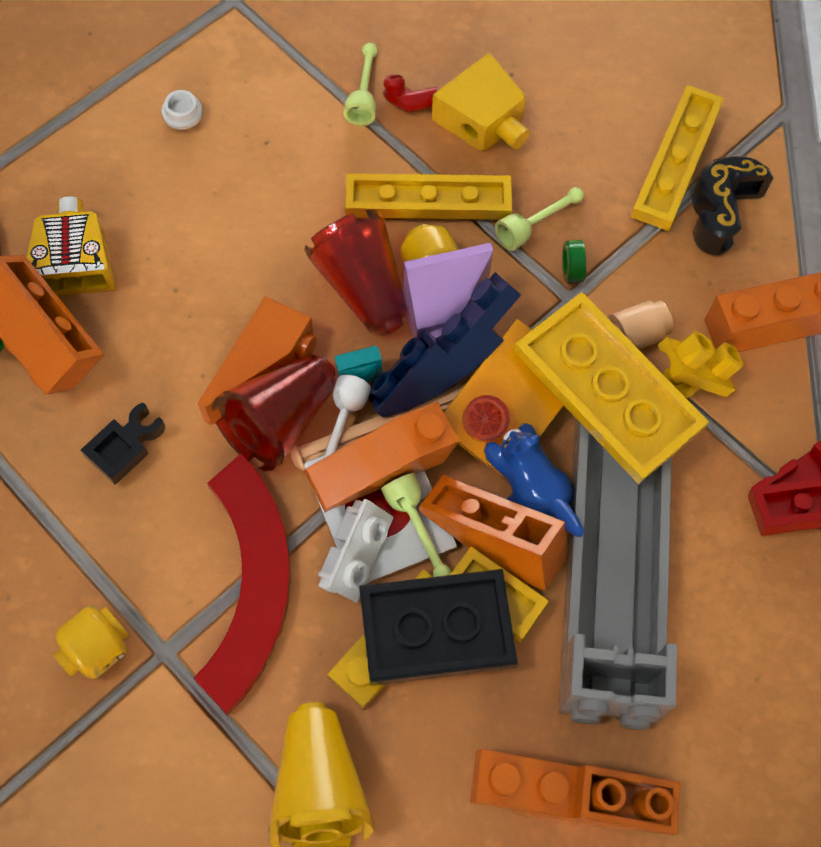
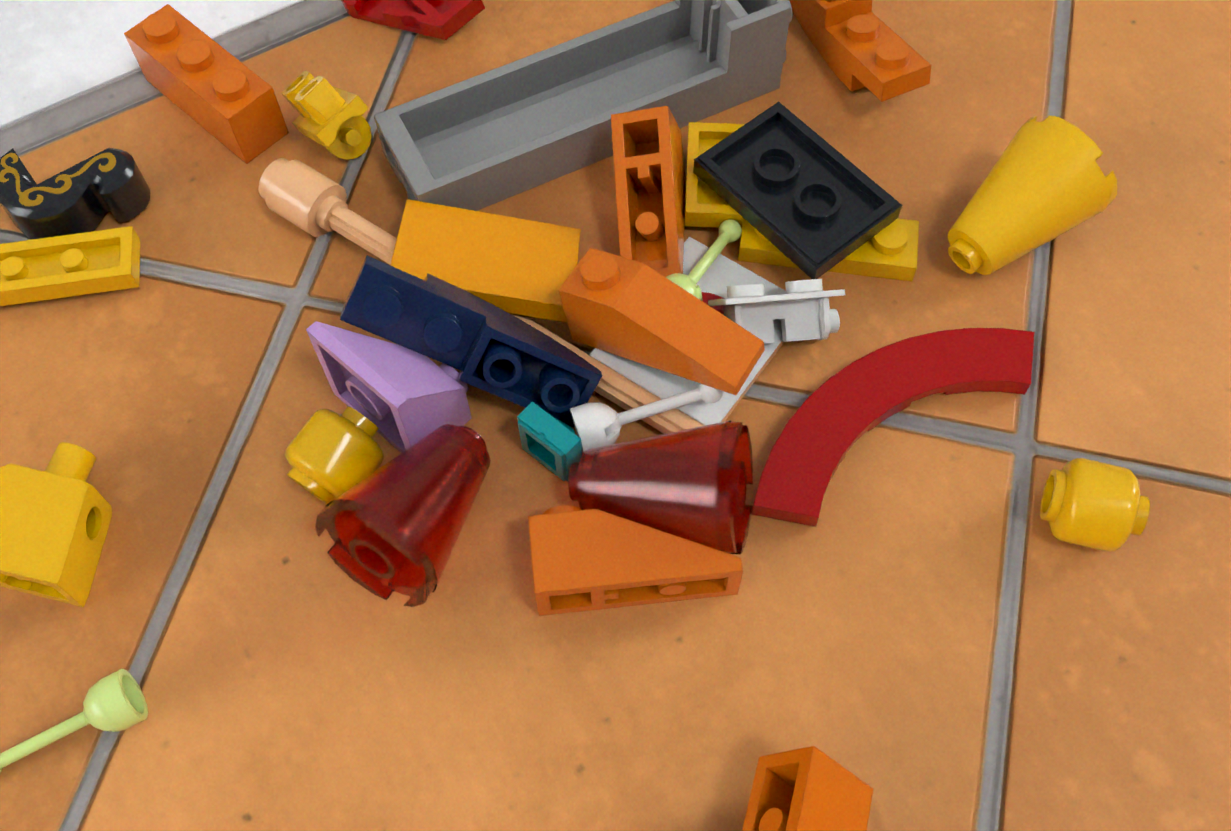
camera: 120 degrees left, 5 degrees down
black plate [80,403,166,485] -> none
yellow plate [345,173,512,220] -> none
red arm [383,74,439,112] -> none
clear red tile [462,395,510,442] -> none
blue animal [484,423,584,537] -> none
yellowish green hinge [495,187,584,251] -> none
yellow plate [513,292,709,485] -> none
green tile [562,240,586,283] -> none

